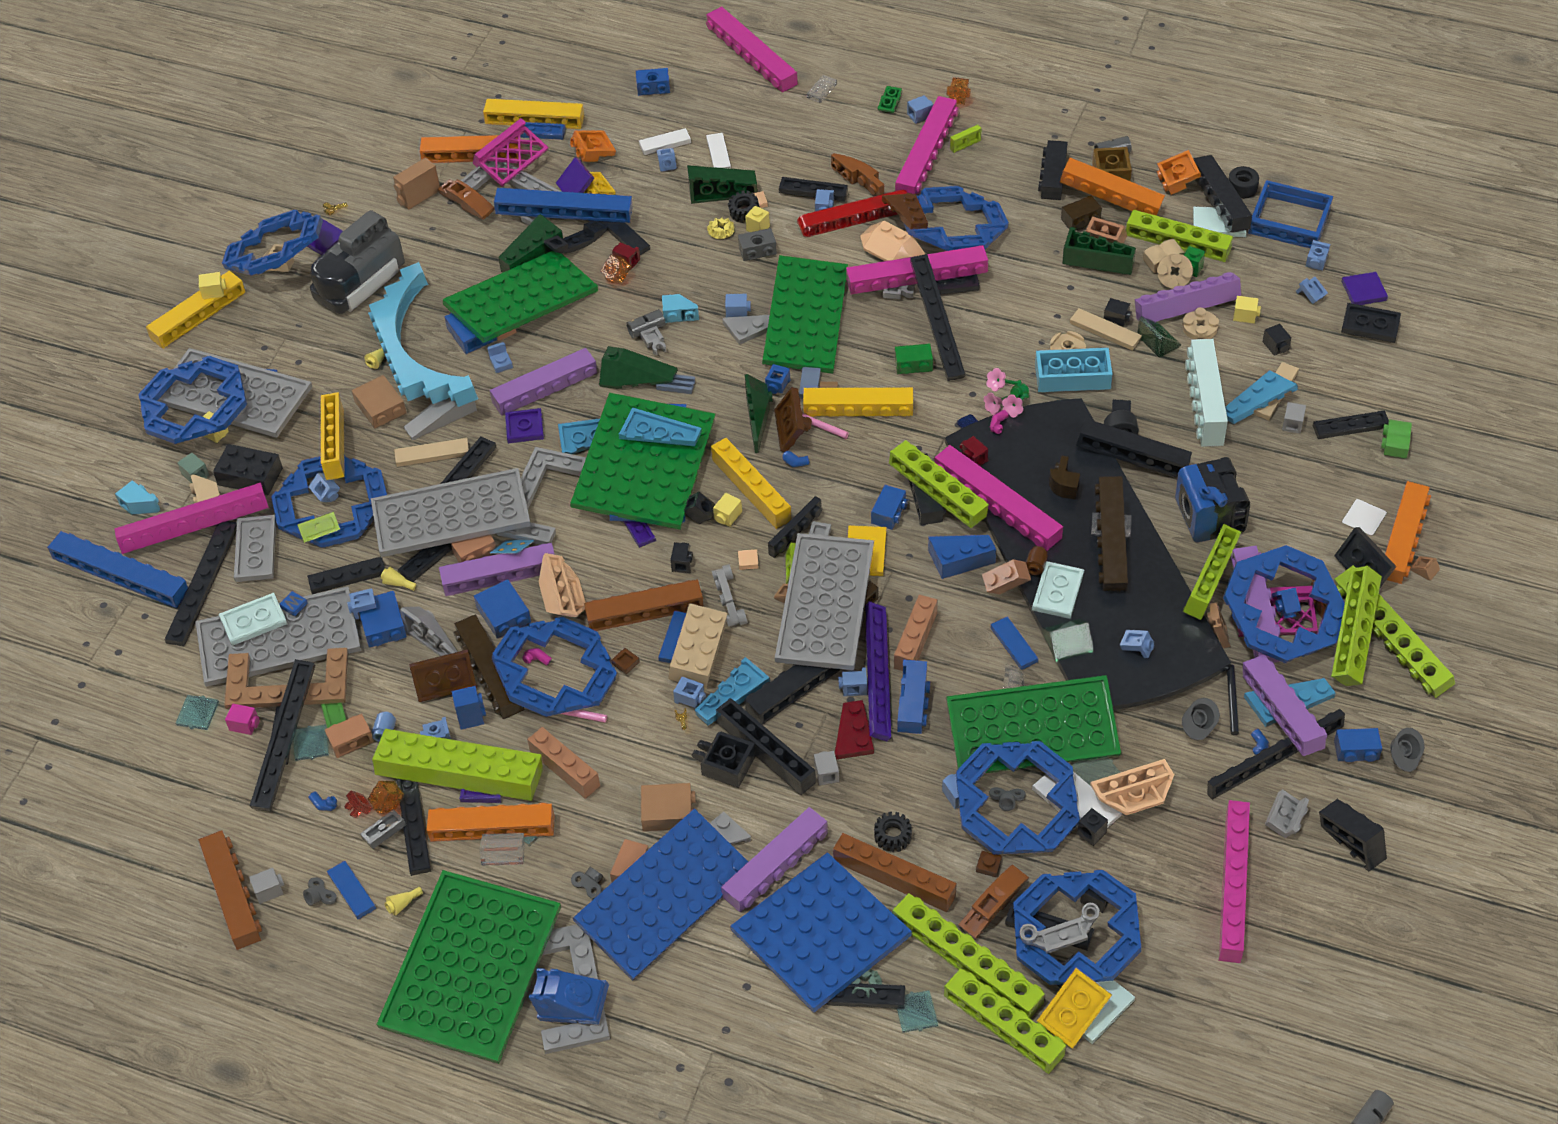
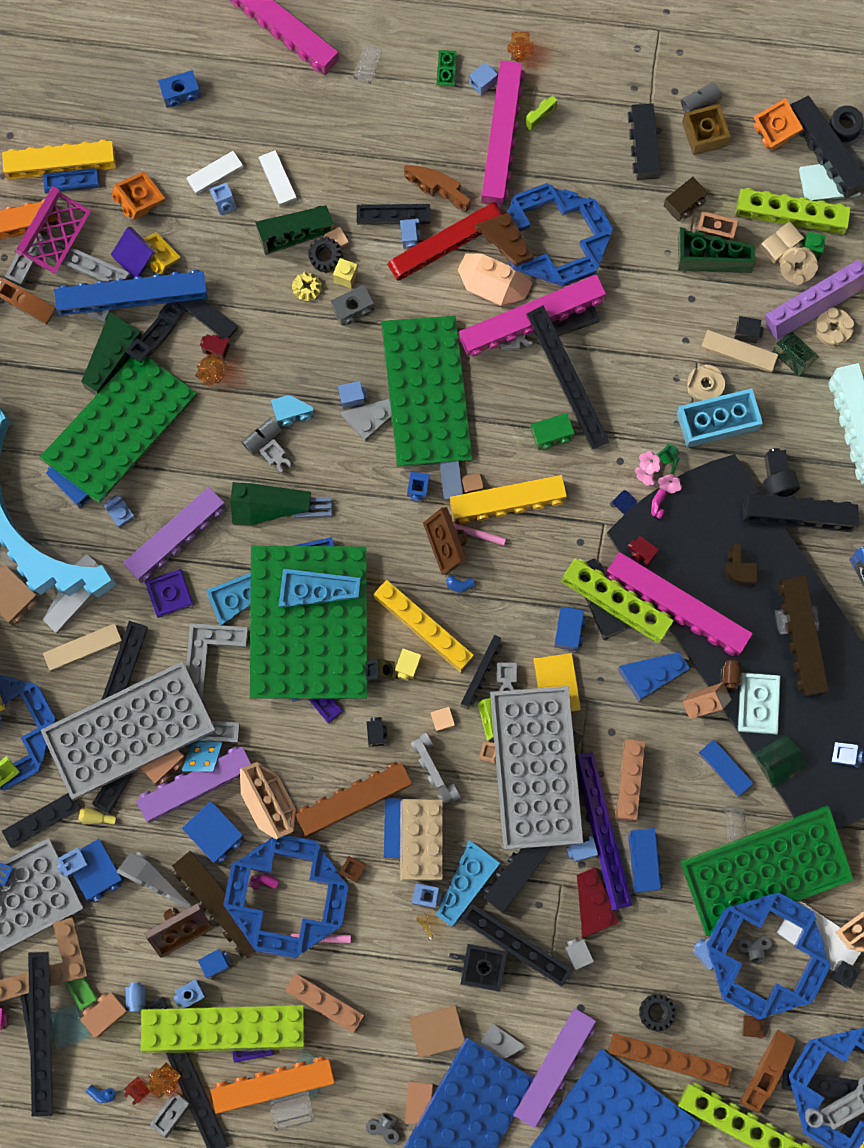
camera: 15 degrees left, 25 degrees up
dark green wedge [744,374,773,453] -> none
orange brick [1060,158,1165,216] -> none
clear light blue piece [1072,757,1121,786] -> none

